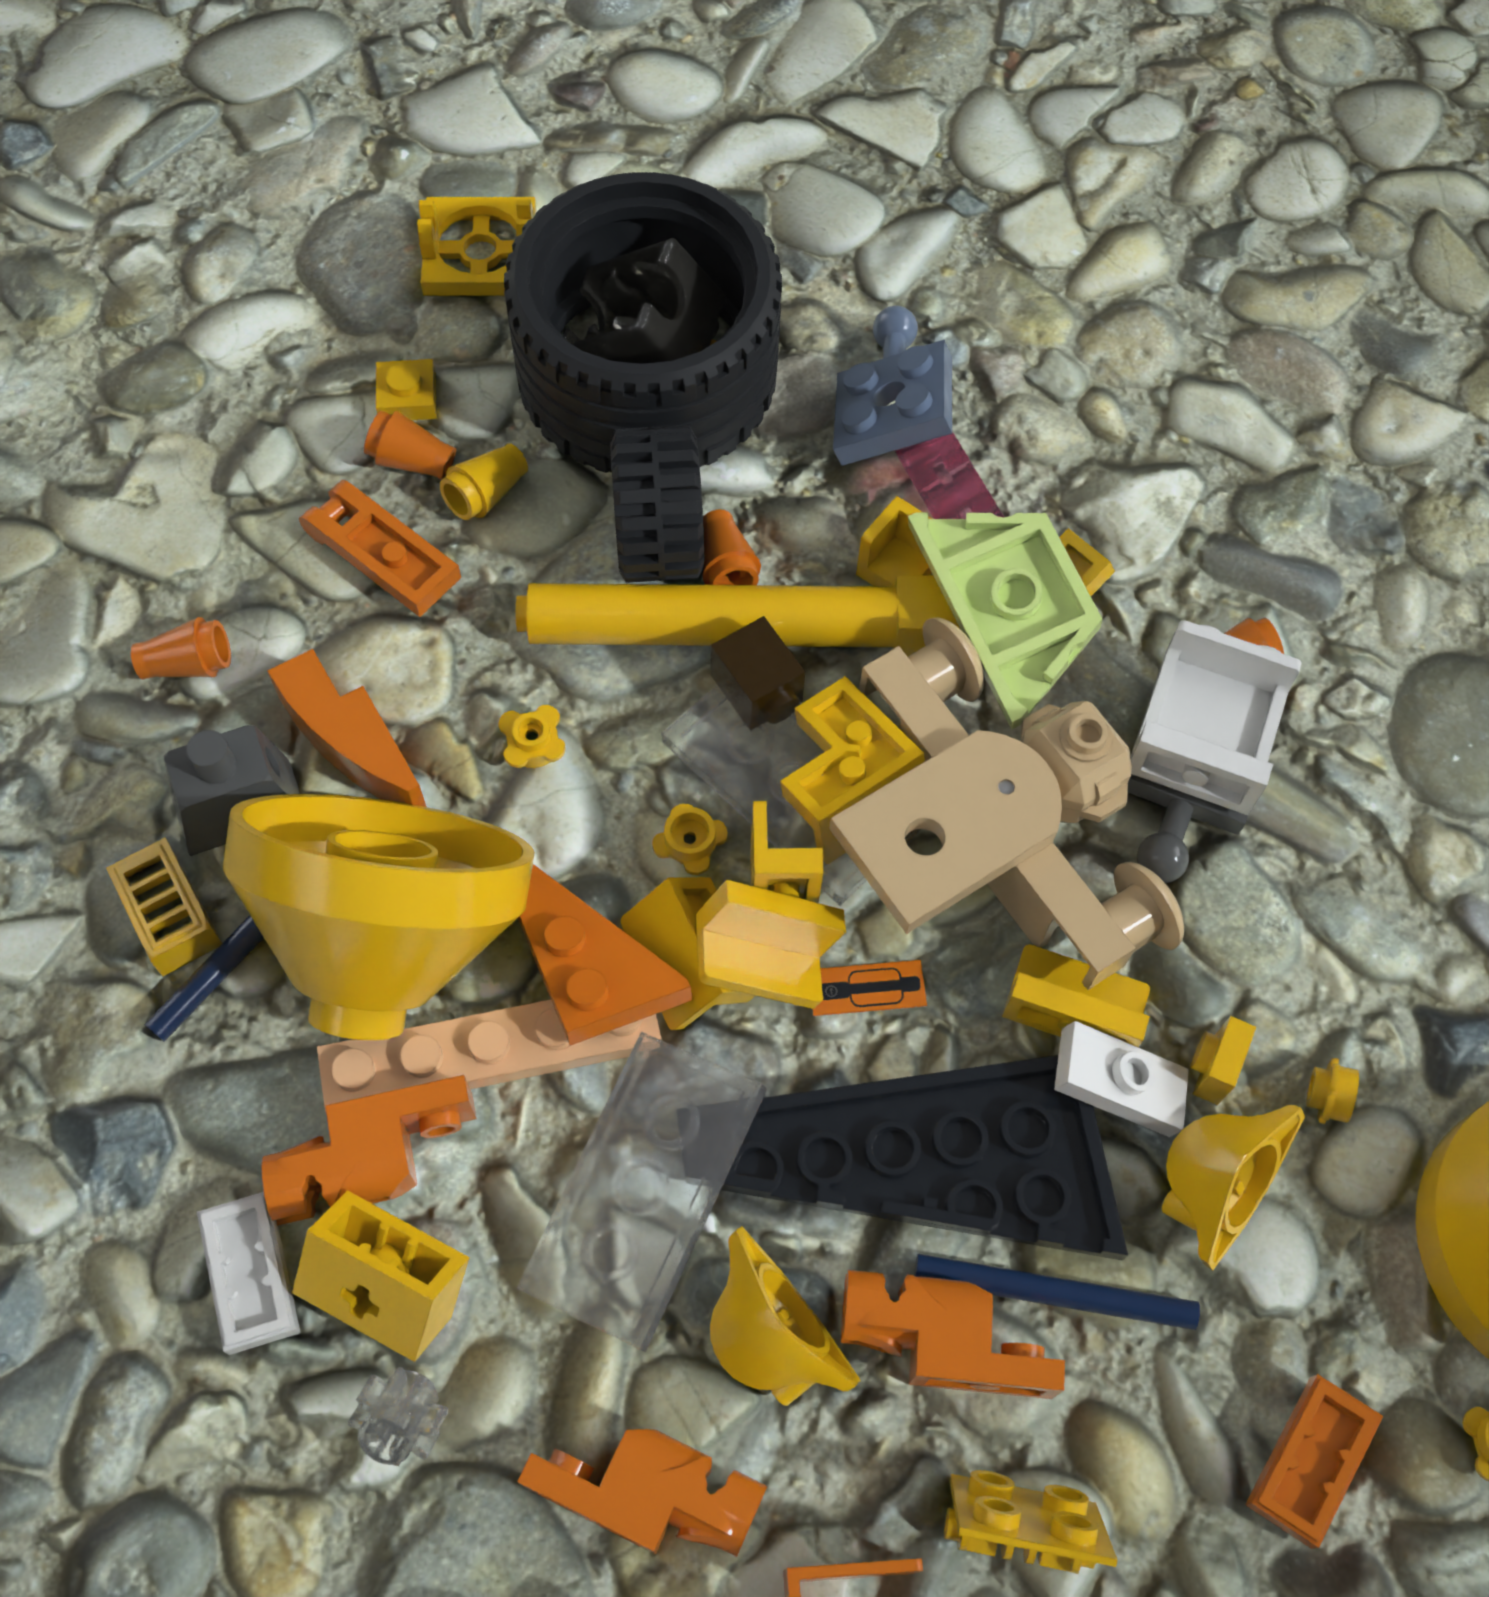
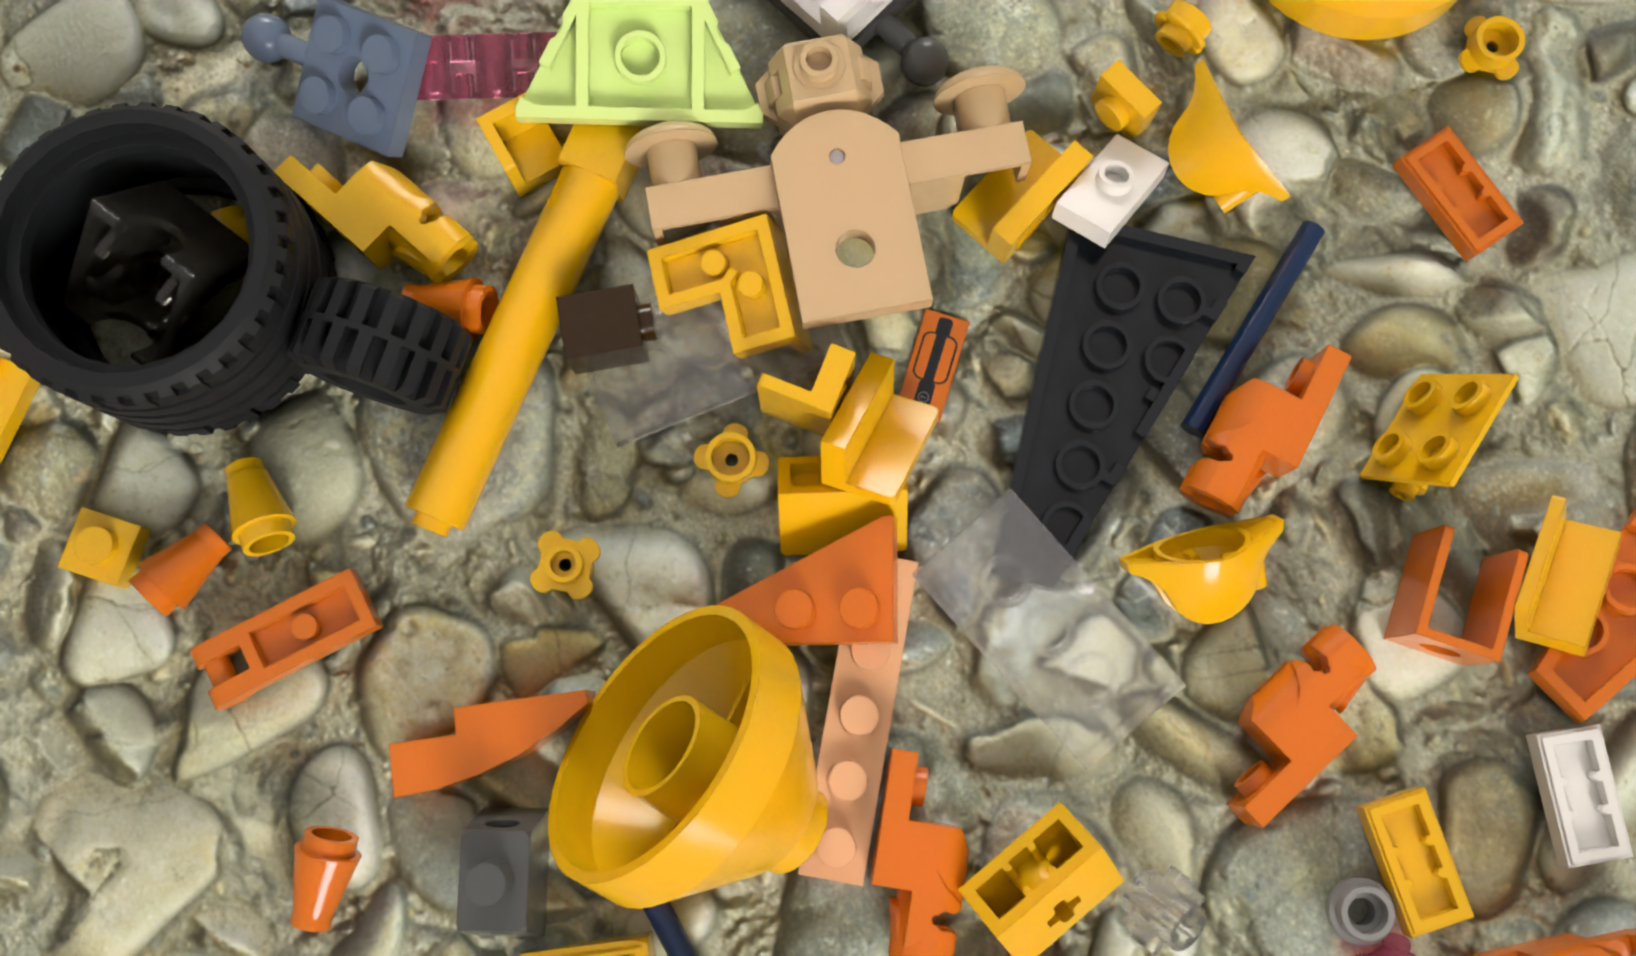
camera: 65 degrees left, 15 degrees up
none -> yellow plate [274,154,478,283]

